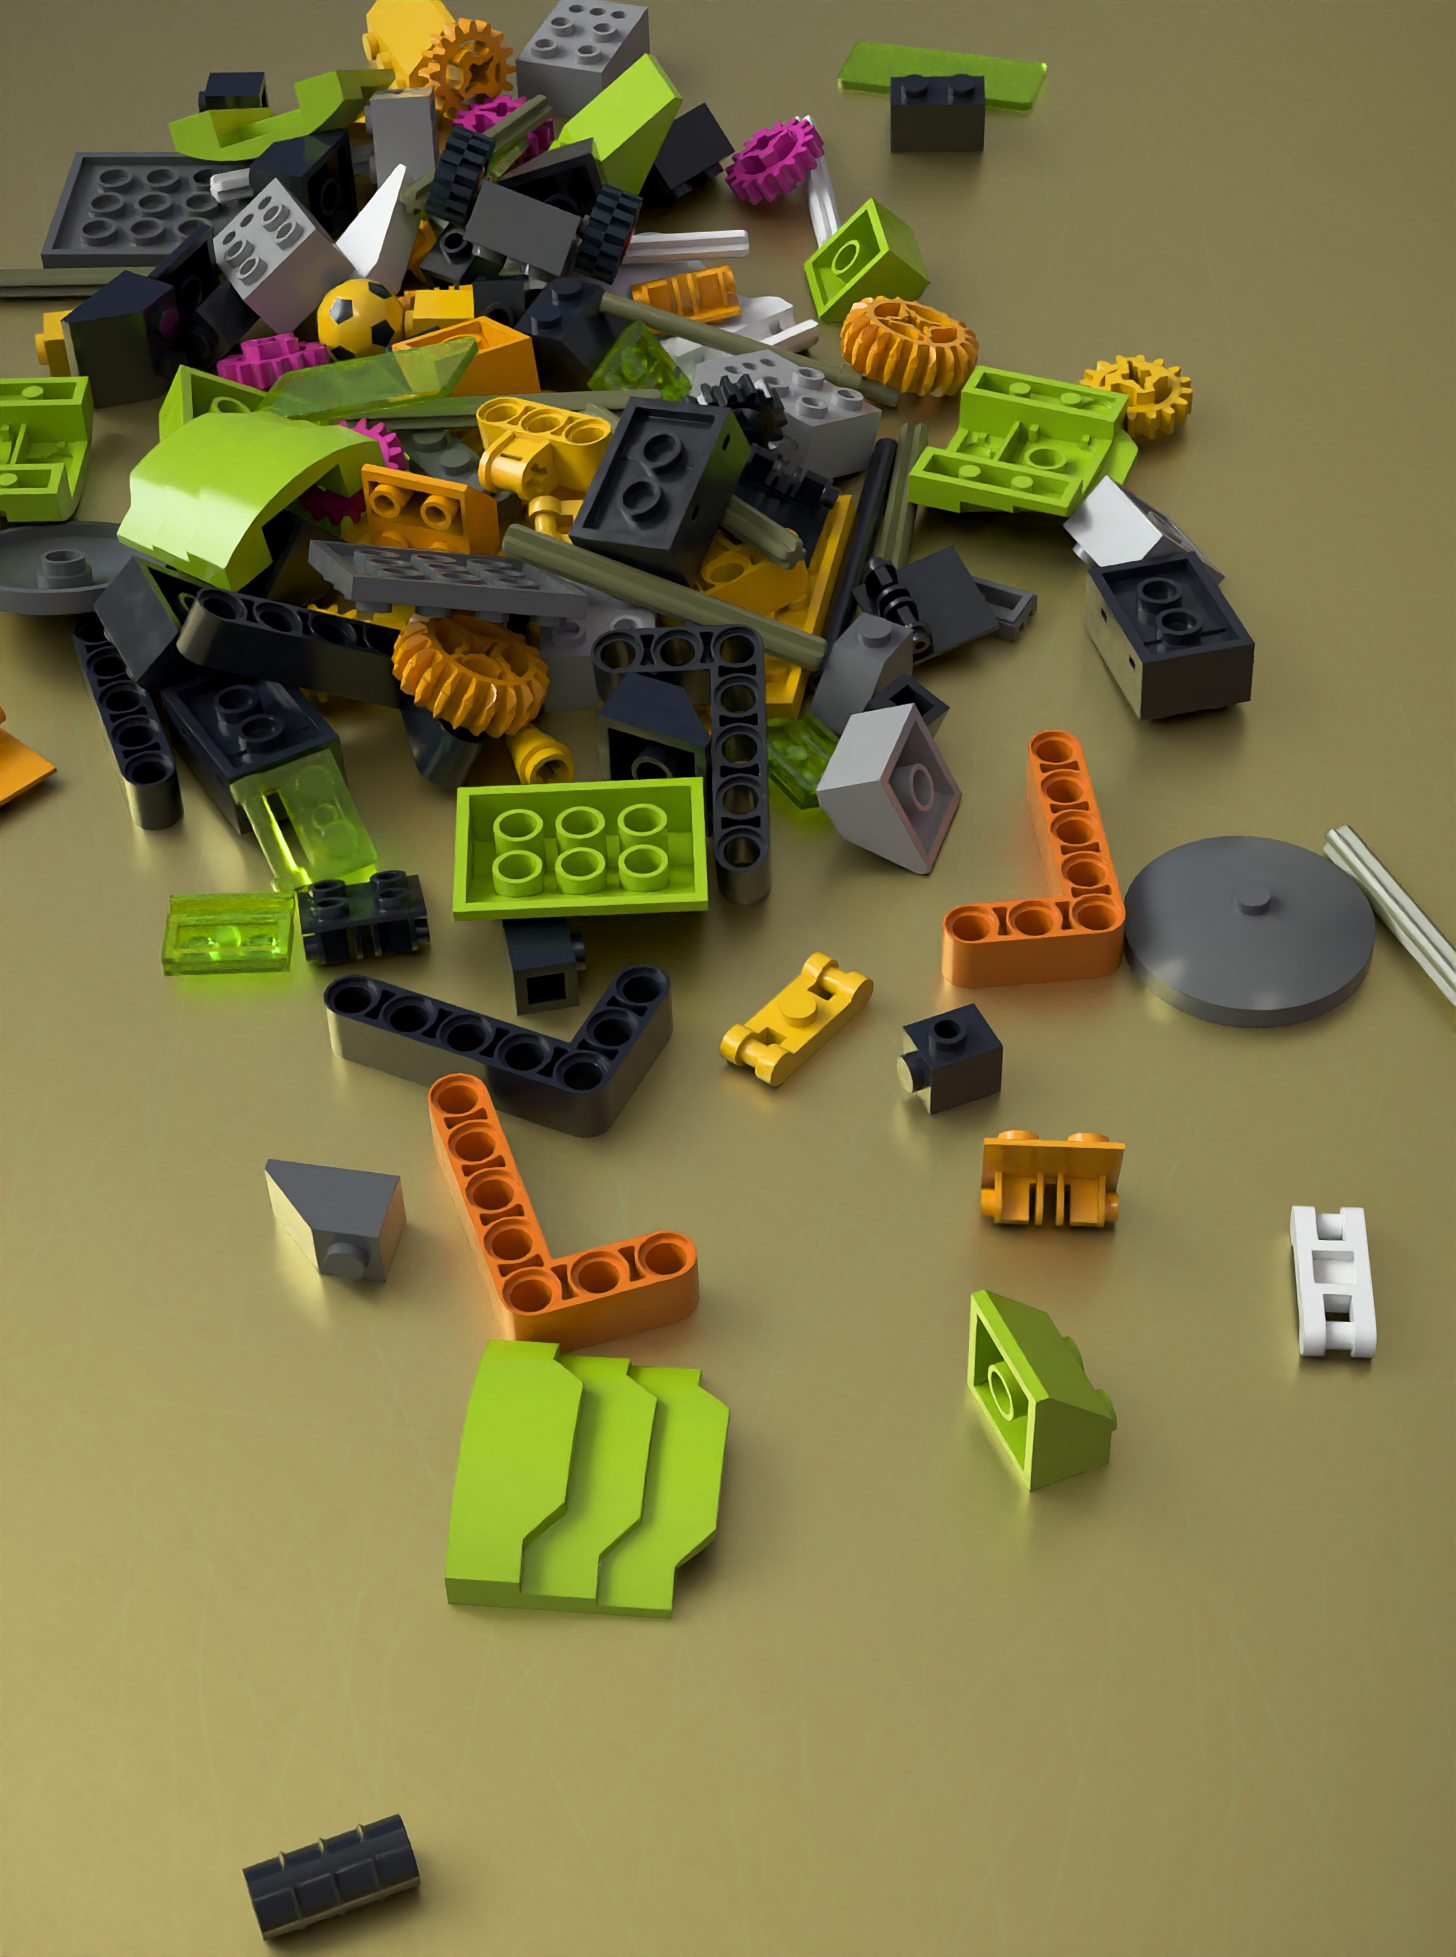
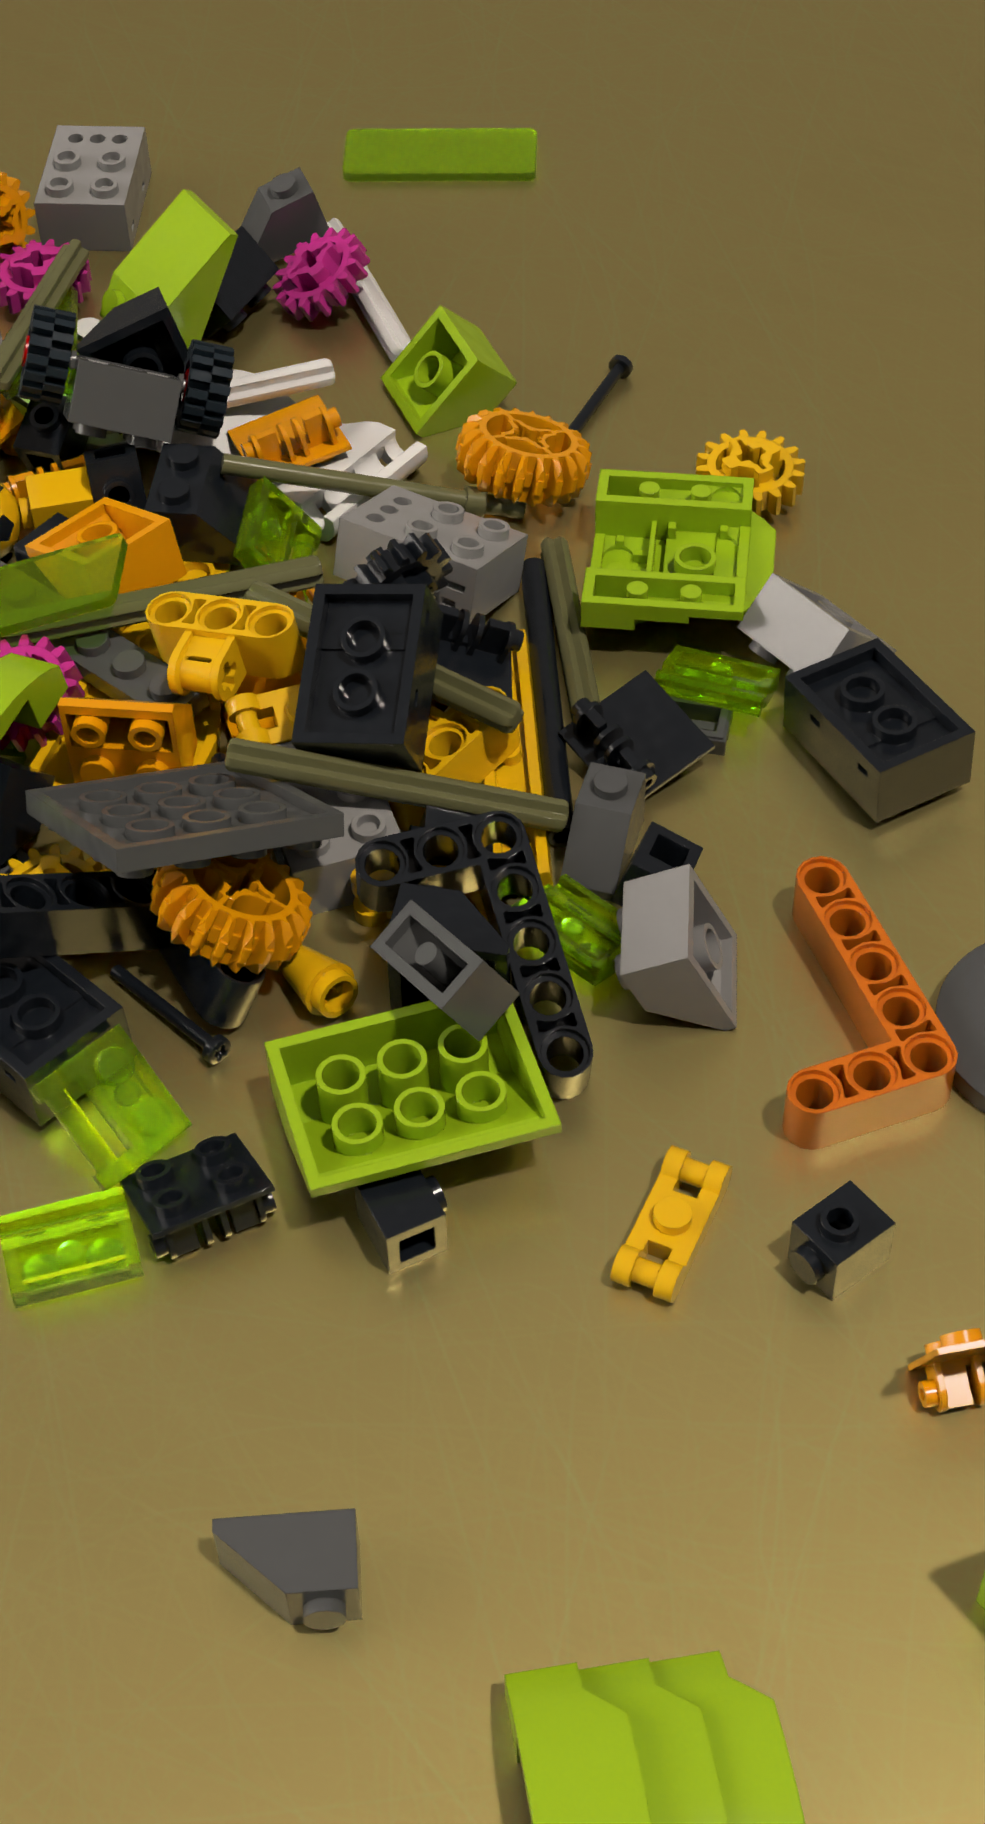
camera: 15 degrees left, 5 degrees up
black beam [323,964,673,1138] -> none
orange beam [428,1073,700,1354] -> none
black slope [890,74,986,152] -> none
none -> black piece [110,964,231,1065]
none -> dark grey slope [241,167,329,262]
none -> dark grey slope [370,900,520,1041]
none -> black piece [569,355,633,432]
none -> clear neon green plate [655,645,781,717]

